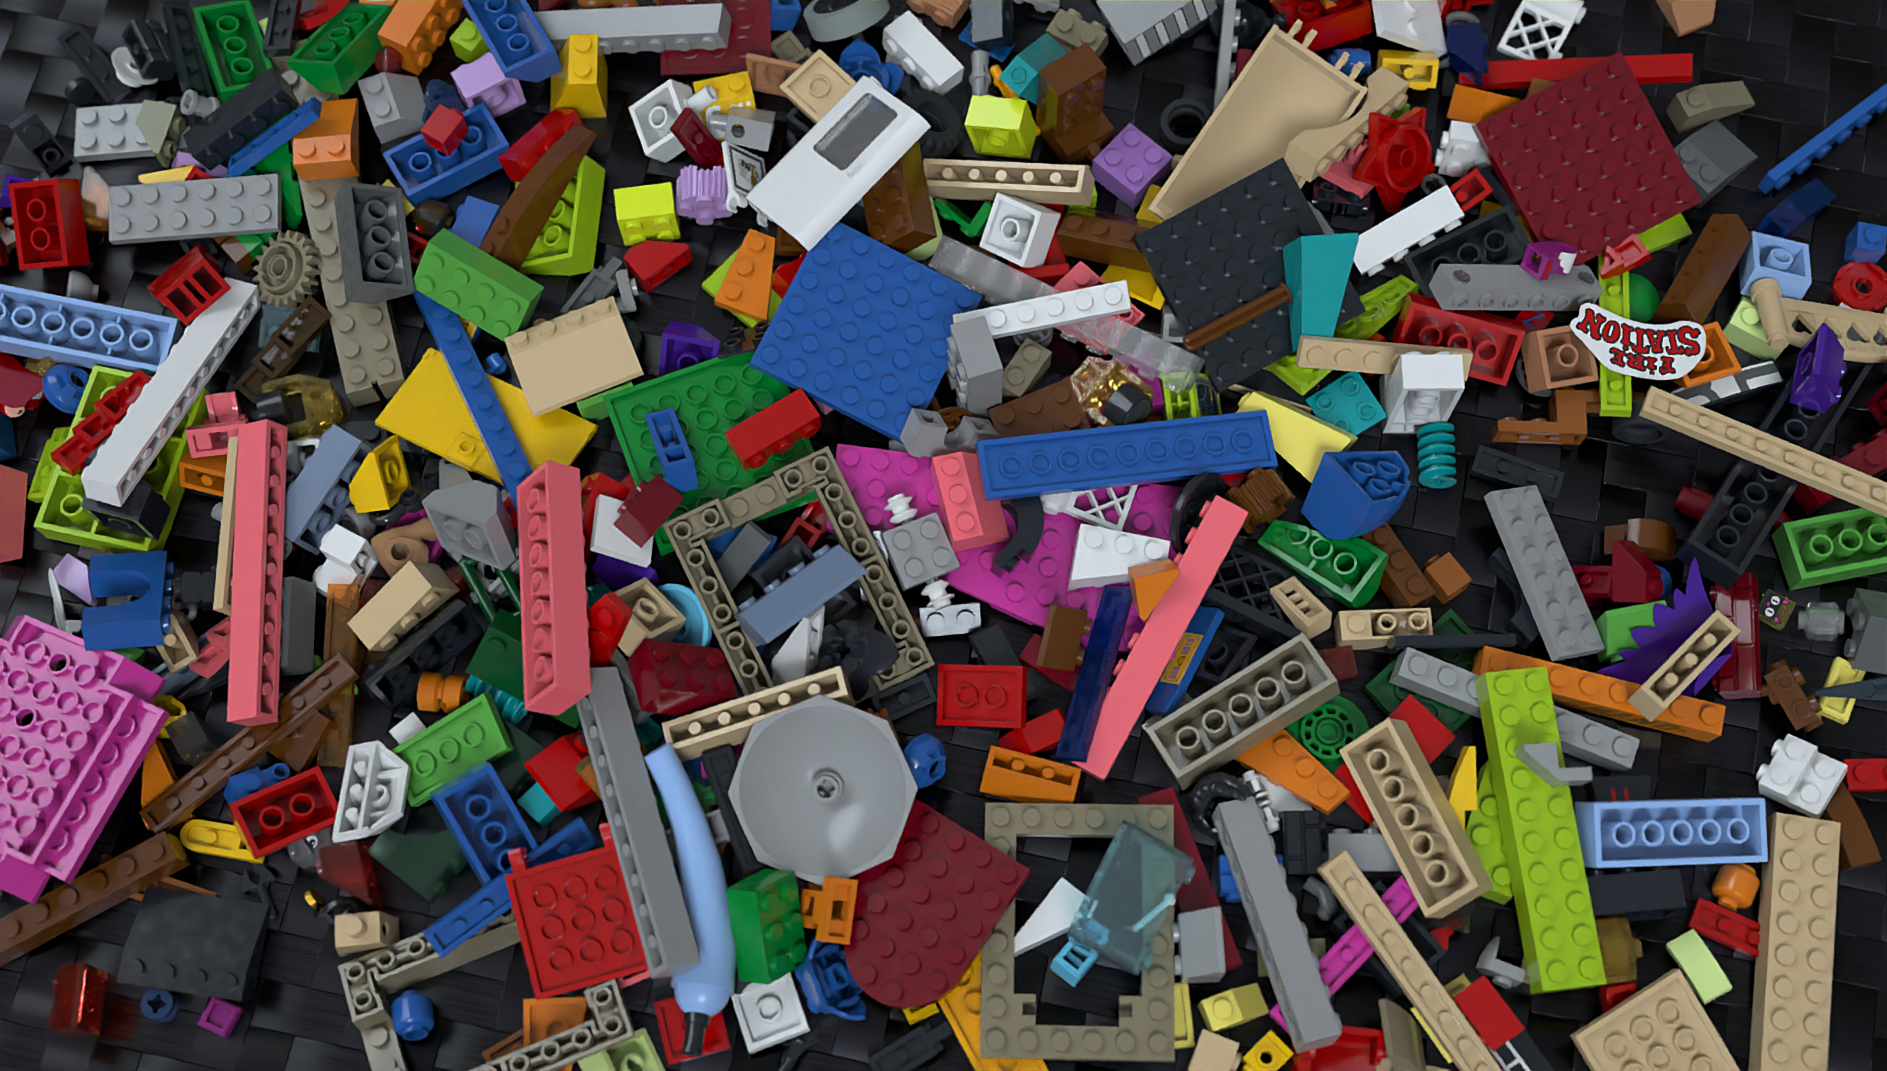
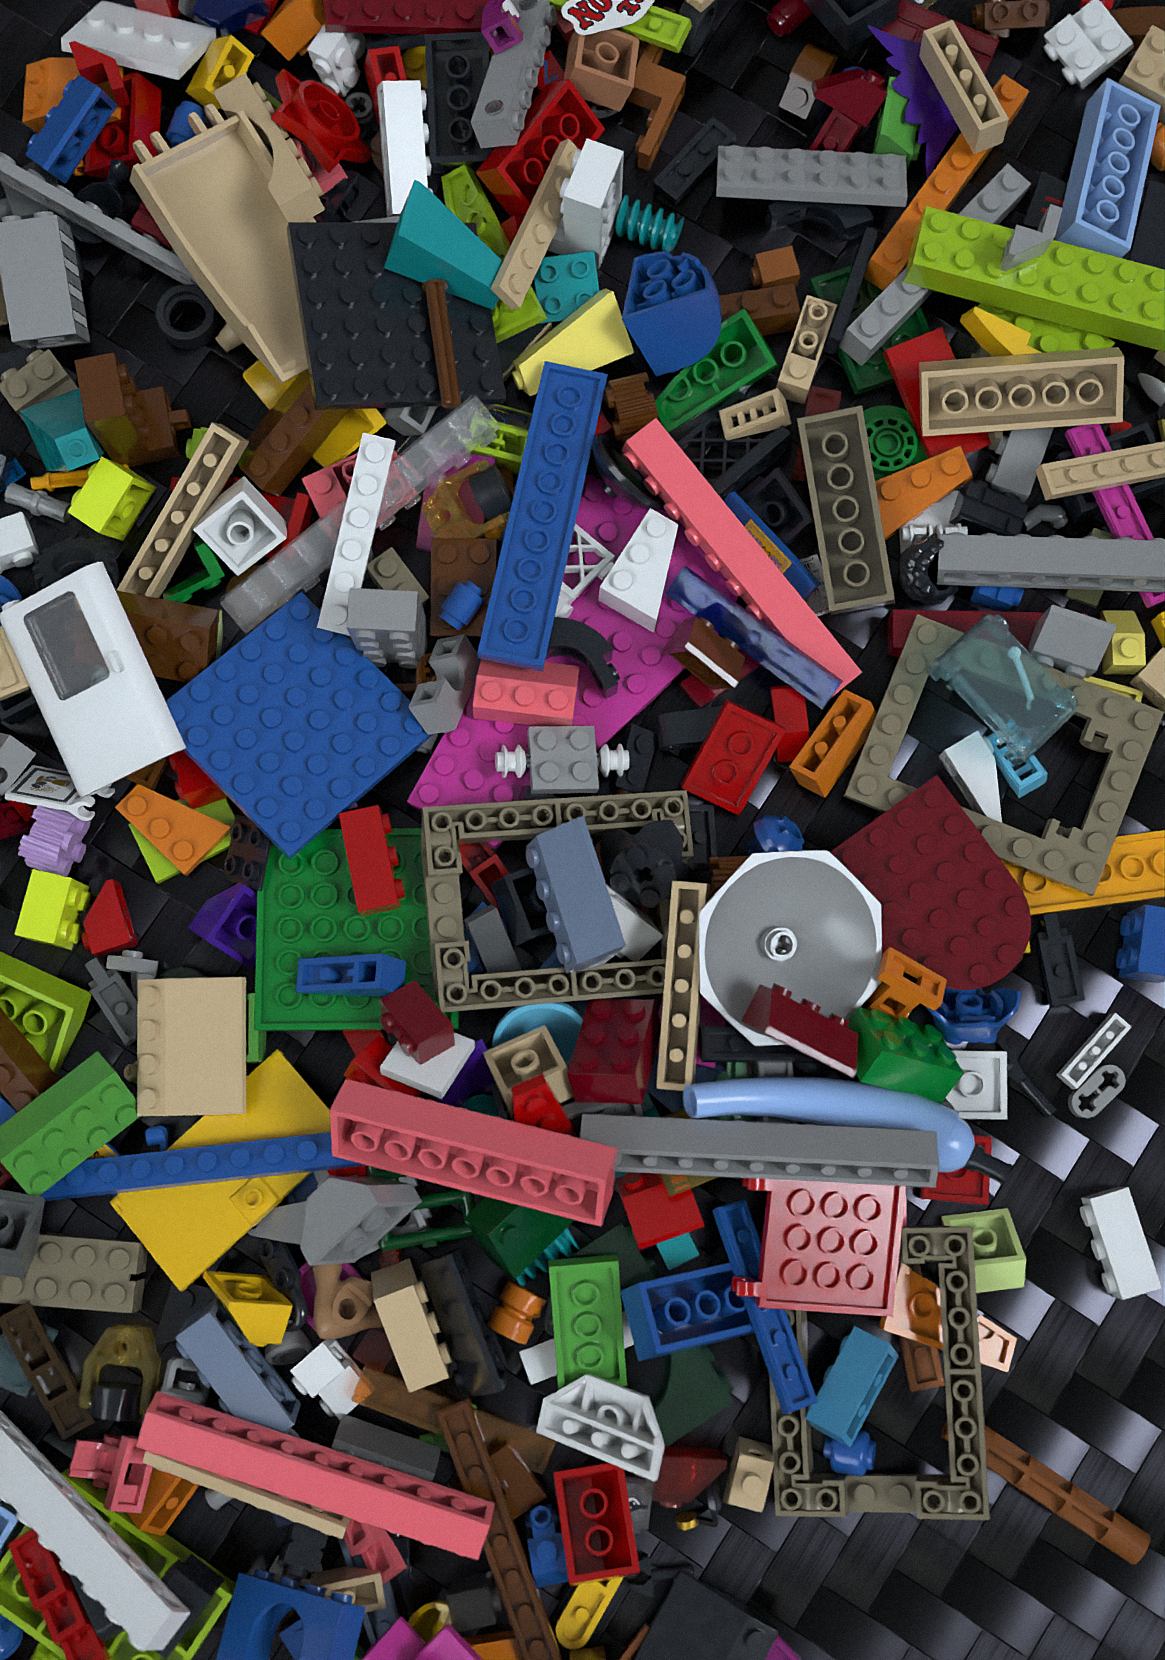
camera: 70 degrees left, 10 degrees up
medium lavender brick [1091,123,1173,210] -> none
orange slope [1128,559,1181,621] -> none
none -> blue brick [438,580,485,631]
none -> dark red slope [742,983,858,1077]
none -> dark azure brick [805,1326,899,1448]

